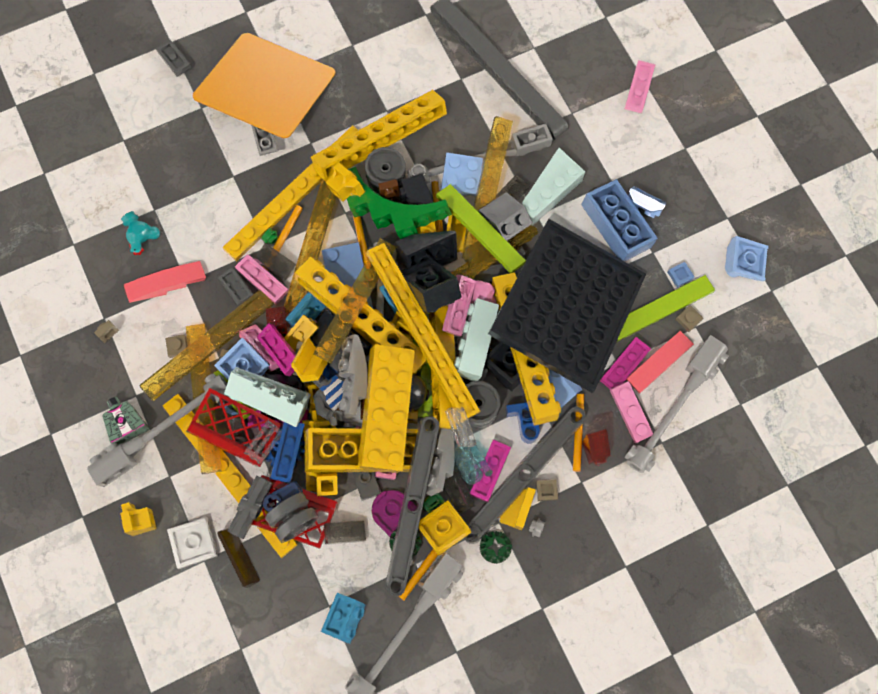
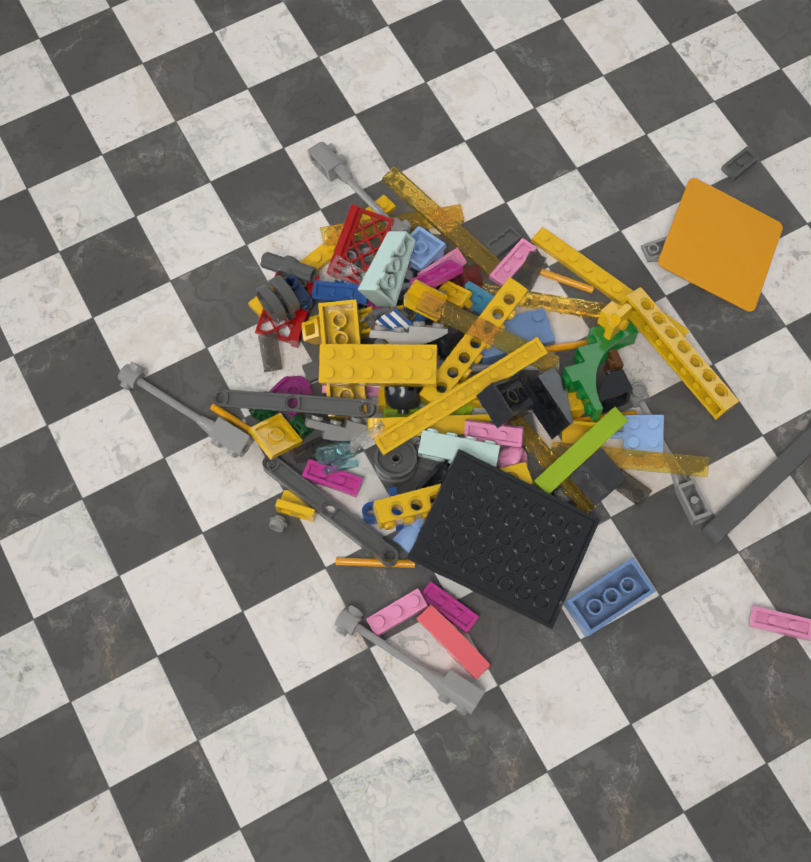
camera: 90 degrees right, 5 degrees down
dark tan plate [94,320,119,343] -> none
torso [102,397,150,445] -> none
yellow brick [120,502,157,536] -> none
teal animal [121,211,160,256] -> none
coral slope [124,261,206,303] -> none
dark tan plate [165,335,188,358] -> none
white tile [167,517,218,569] -> none
dark brown slope [217,529,260,588] -> none
green plate [261,228,278,245] -> none
dark azure bracket [321,593,366,644] -> none
dark grey wheel [365,147,406,193] -> none
dark green gear [479,531,512,564] -> none
light aqua wedge [522,148,585,227] -> none
dark tan plate [536,479,558,501] -> none
clear red slope [582,429,611,466] -> none
lime tile [617,275,715,342] -> none
slope [628,186,666,218] -> none
medium blue plate [667,262,695,288] -> none
dark tan plate [675,305,704,332] -> none
light blue slope [725,236,769,281] -> none

